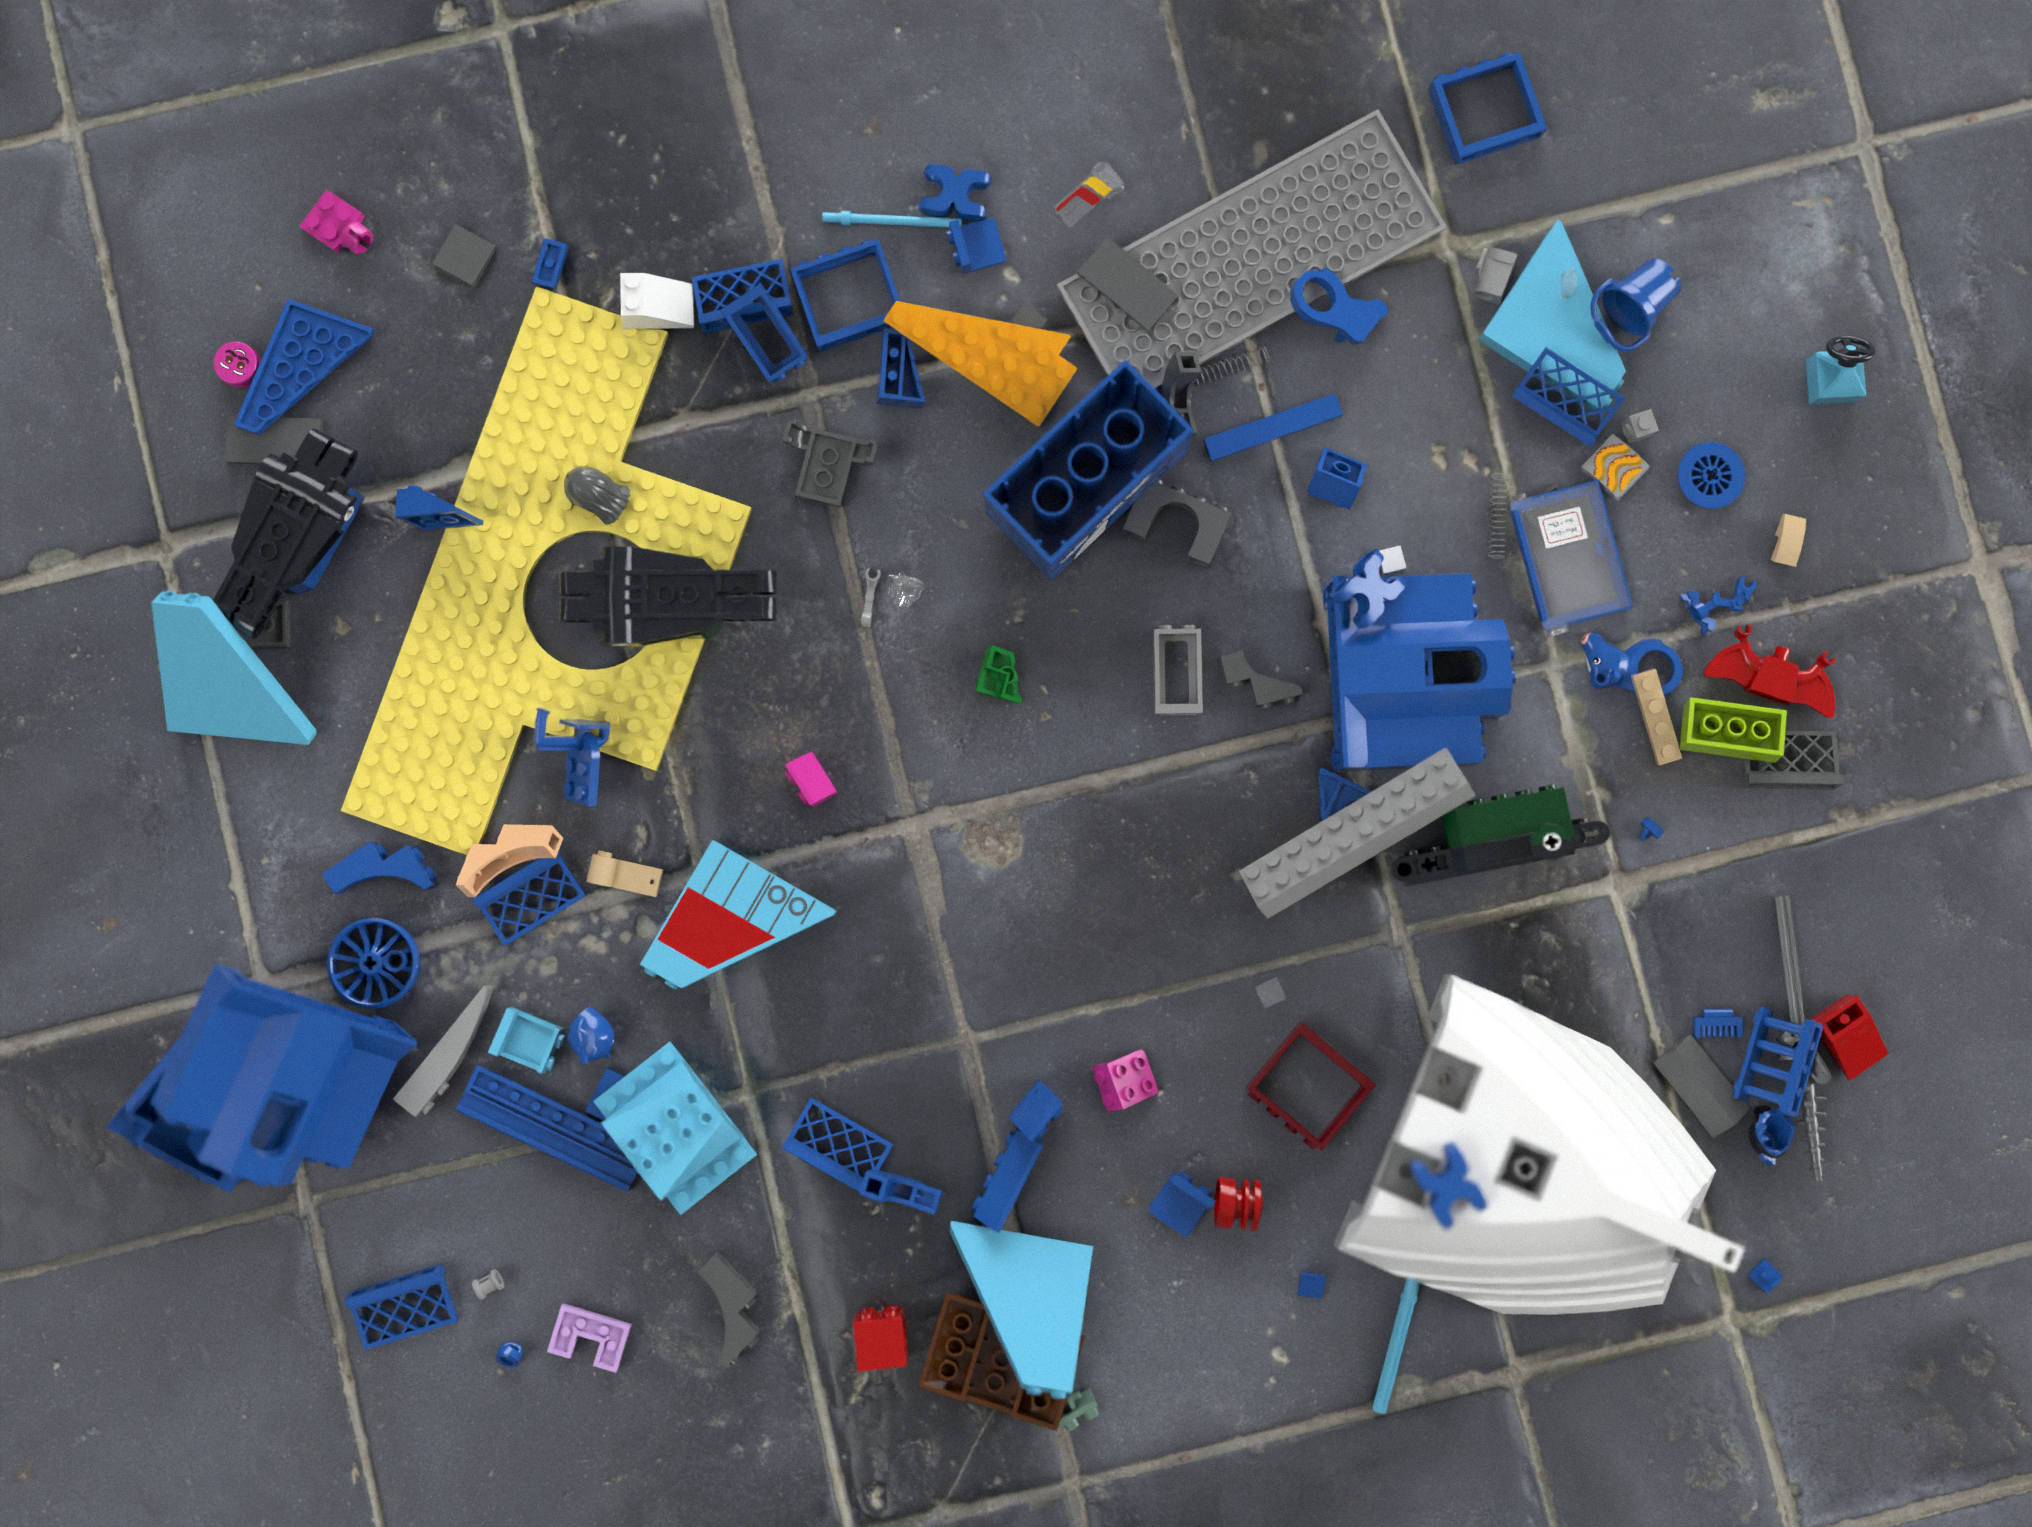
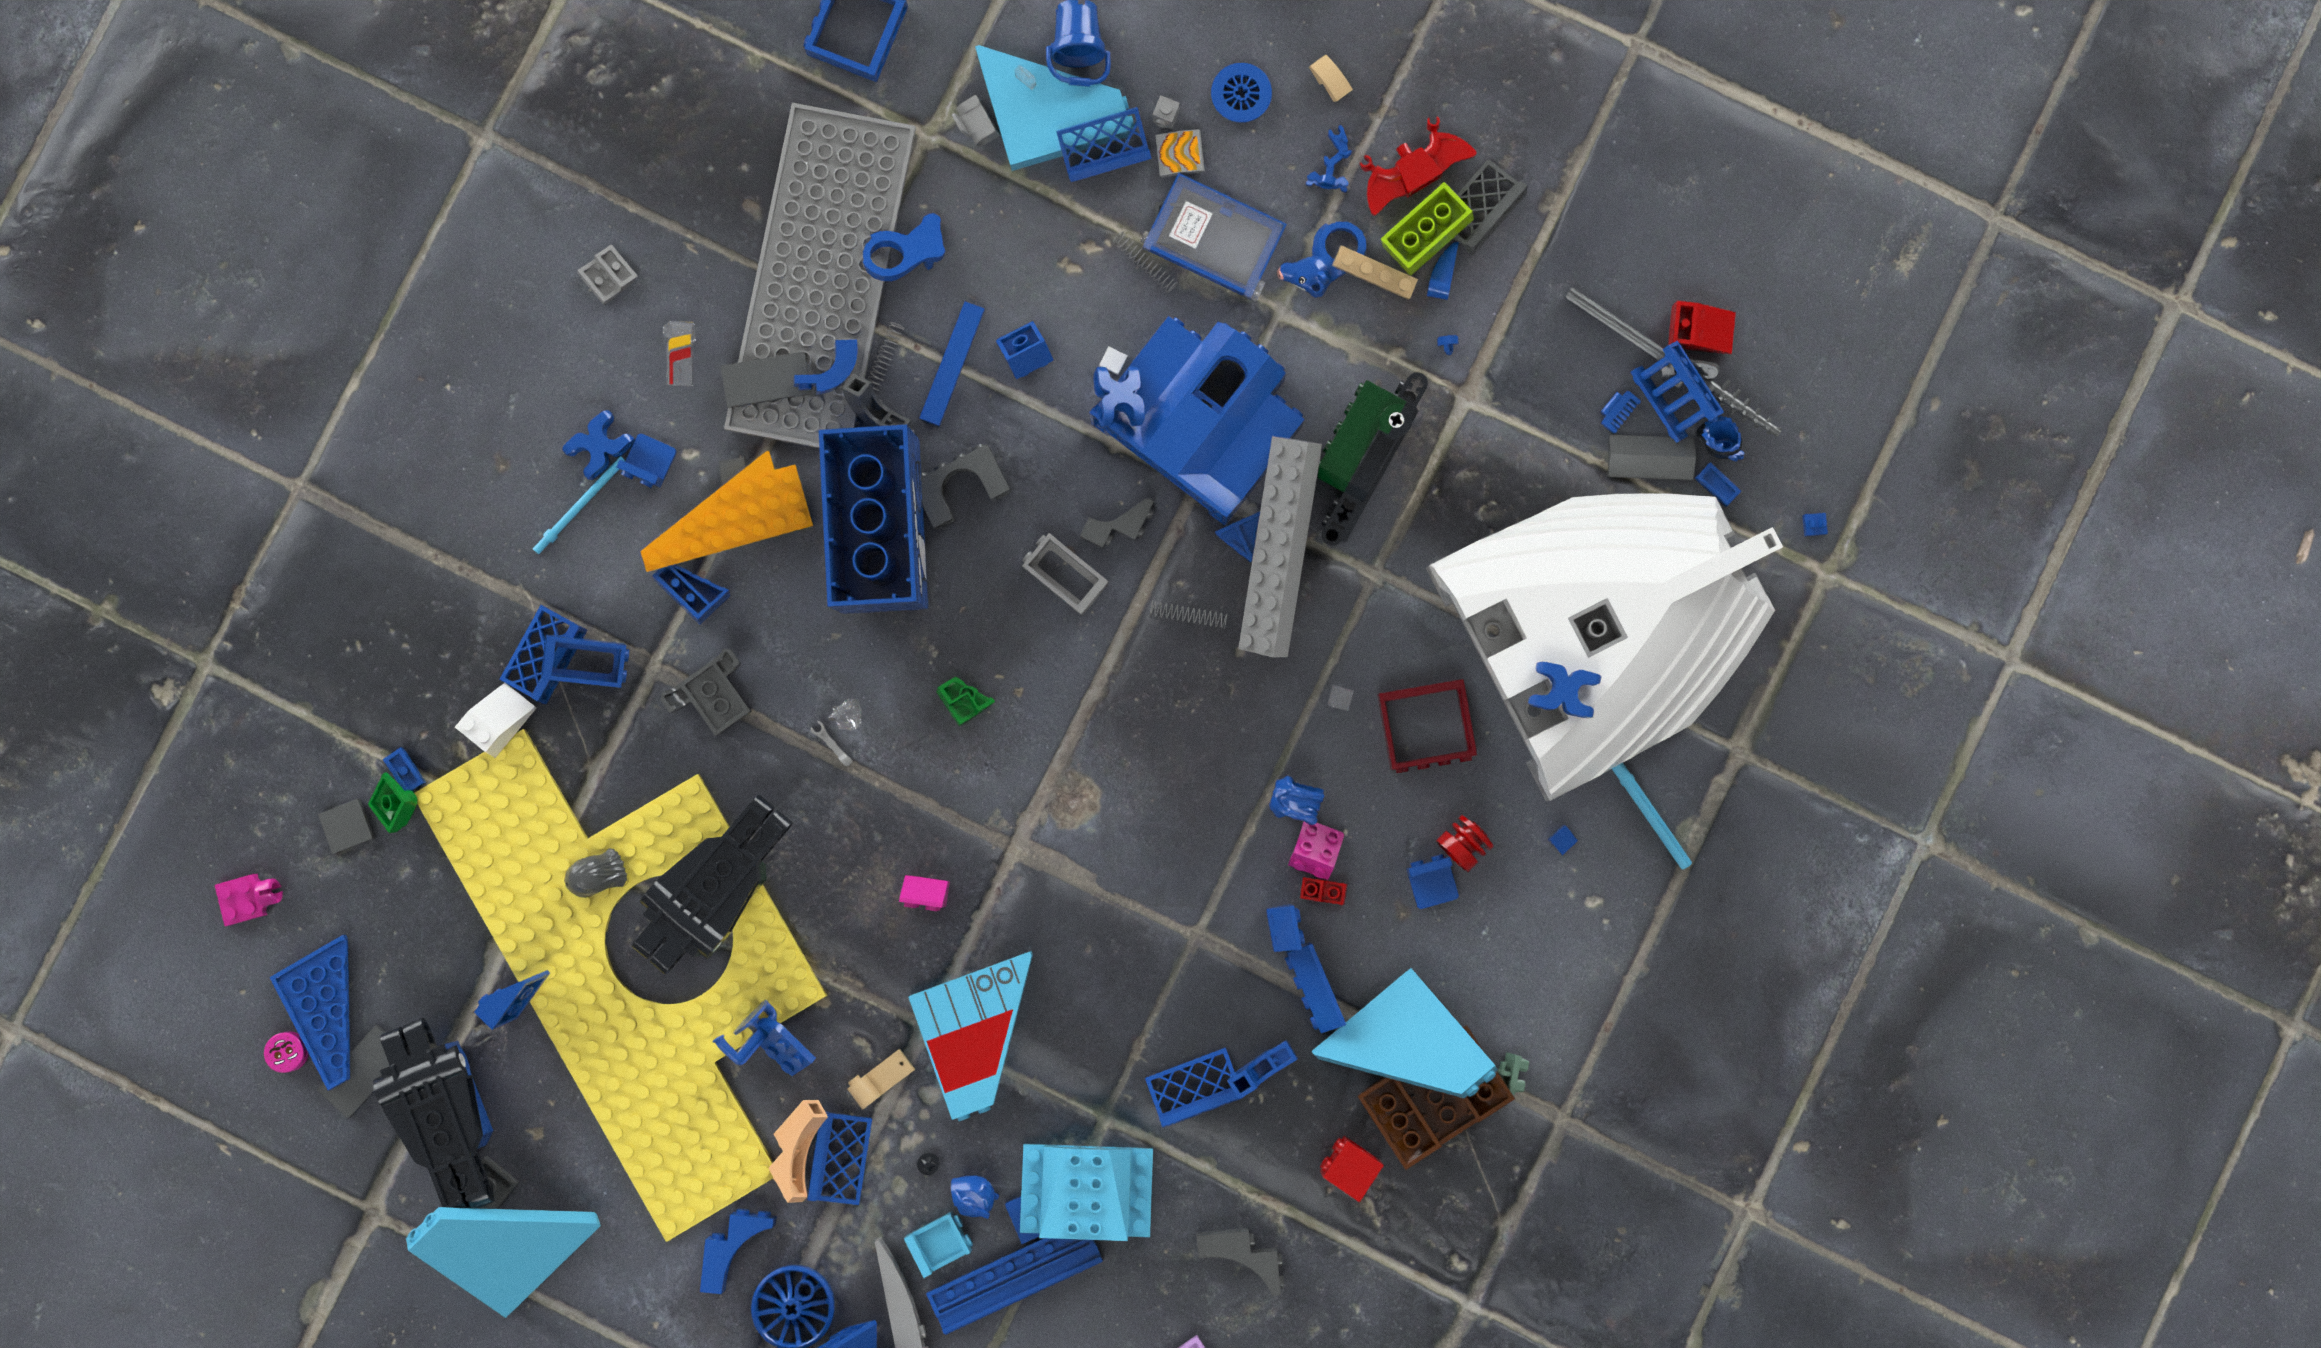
camera: 40 degrees left, 0 degrees up
blue window [790,239,900,353] -> none
none -> green slope [368,772,418,833]
none -> light grey slope [577,244,638,305]
none -> blue arch [793,339,858,395]
none -> black tile [917,1153,939,1175]
none -> light grey piece [1150,600,1228,629]
none -> blue piece [1269,776,1324,825]
none -> red slope [1300,877,1348,905]
none -> blue piece [1427,242,1459,300]
none -> blue tile [1695,462,1741,507]

